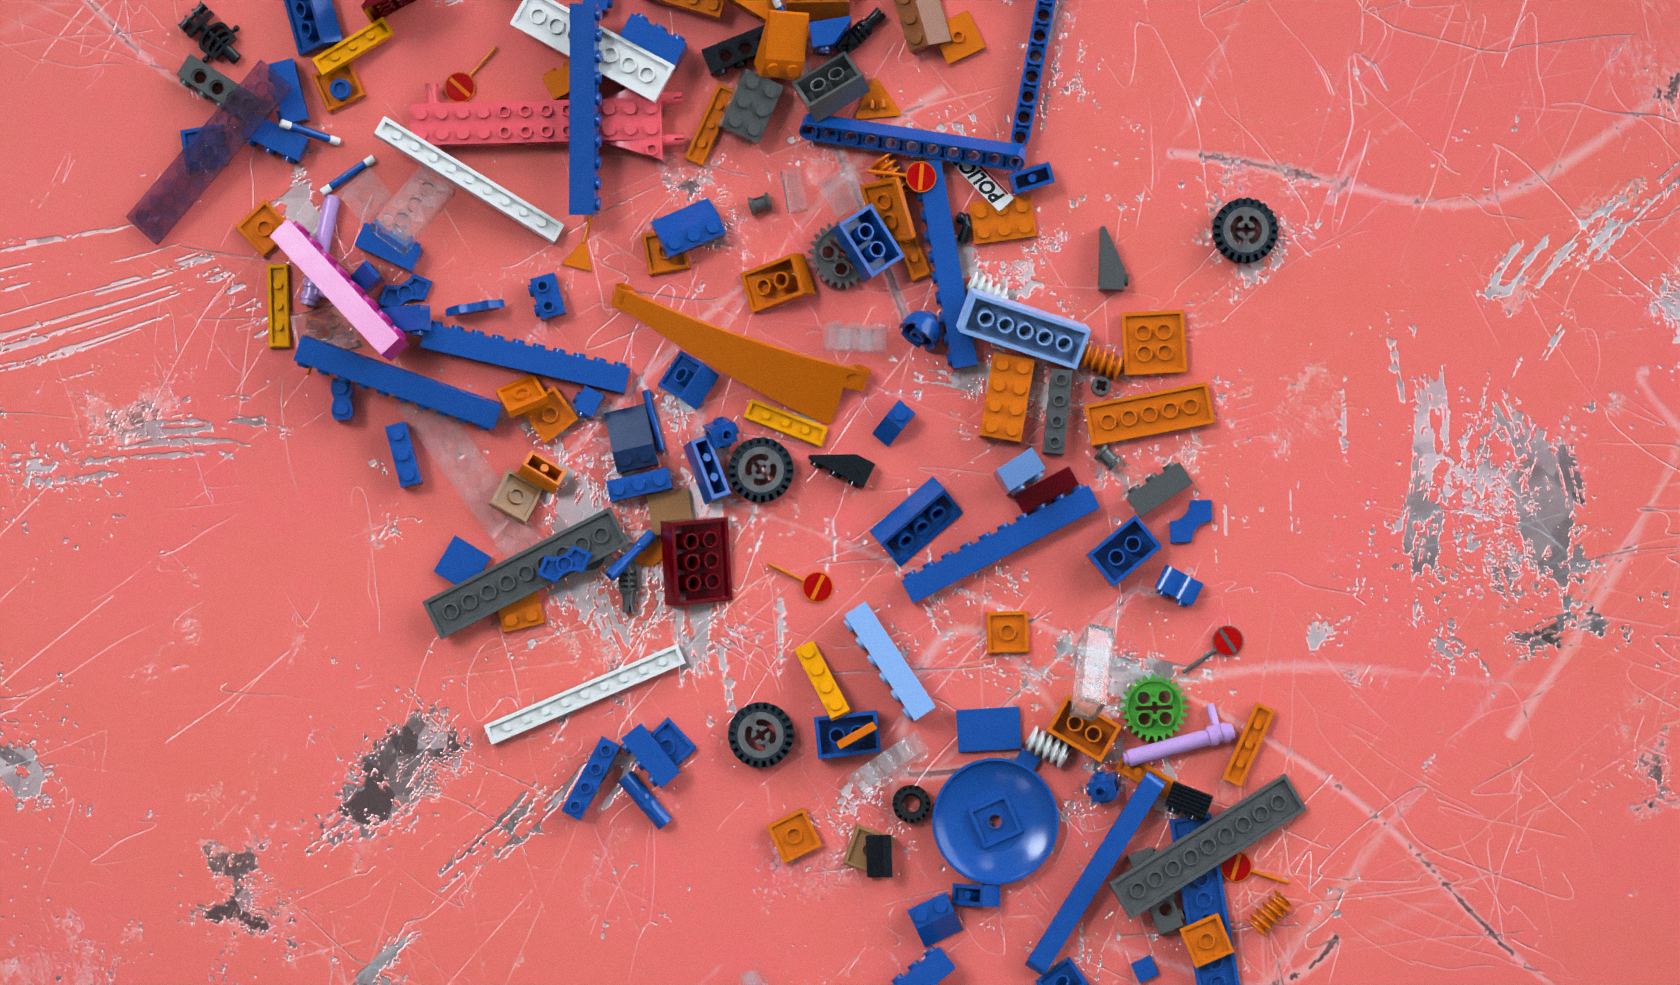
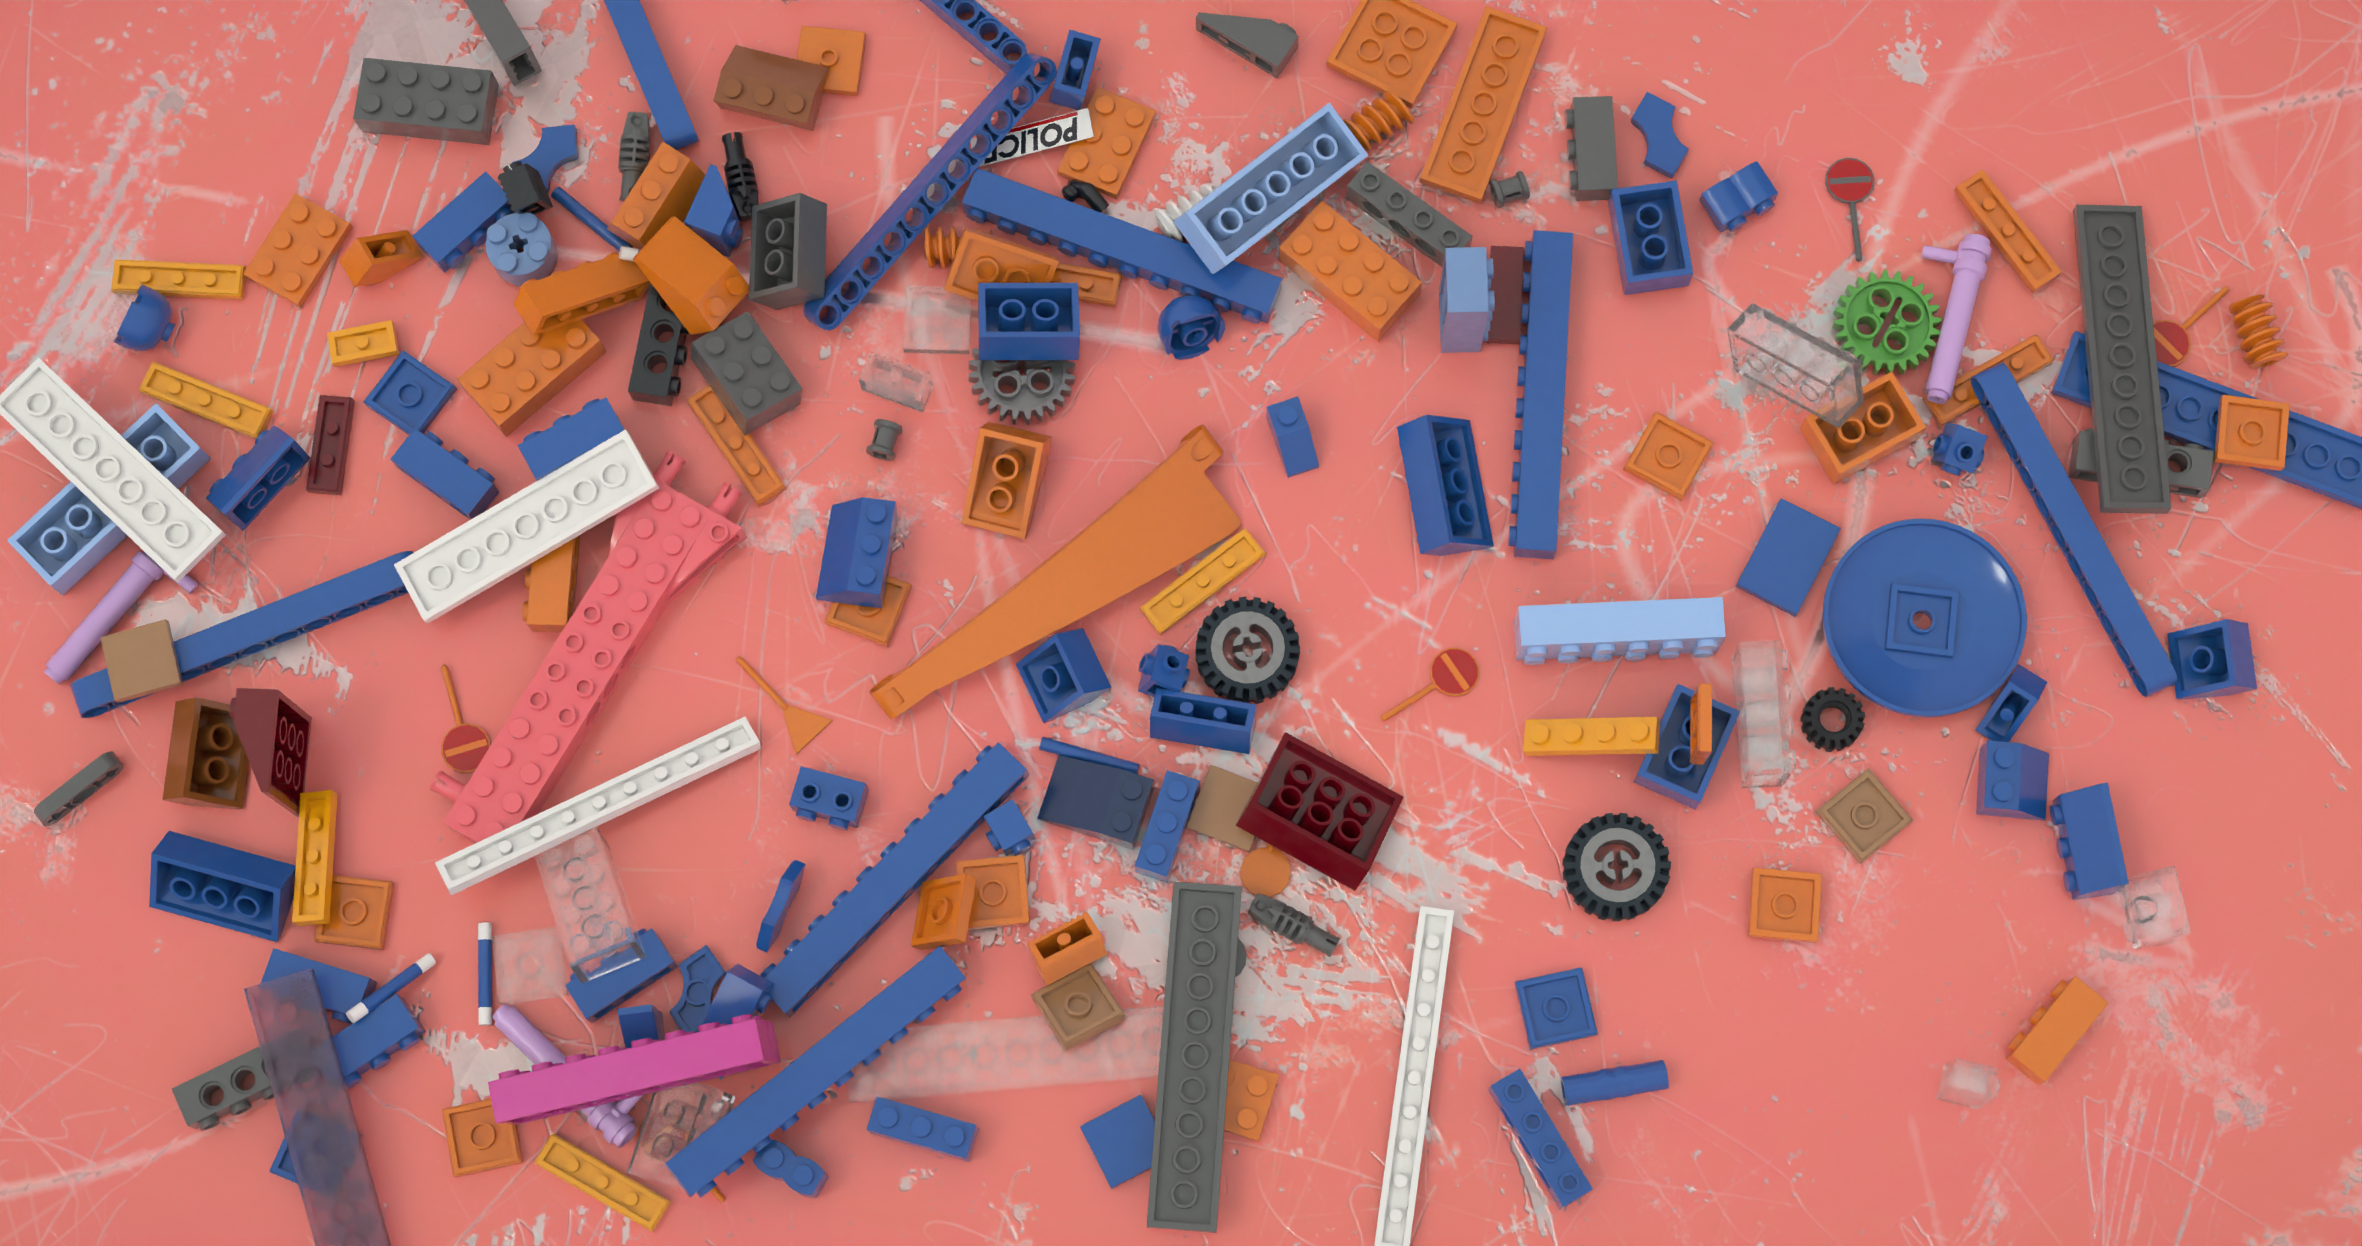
camera: 55 degrees left, 10 degrees down
black torso [177,1,241,64] -> none
blue tile [330,78,352,100] -> none
blue tile [537,545,592,583] -> none
blue brick [569,3,602,215] -> none
blue piece [605,529,657,581] -> none
blue brick [621,723,681,788] -> none
black slope [808,454,875,489] -> none
clear slope [823,321,887,354] -> none
orange piece [855,77,901,120] -> none
piece [866,161,936,193] -> none
black panel [866,834,893,878] -> none
blue tile [1015,748,1041,771] -> none
white piece [1025,726,1072,768] -> none
dark grey bush [1091,376,1111,396] -> none
blue tile [1131,955,1159,983] -> none
black brick [1164,781,1213,823] -> none

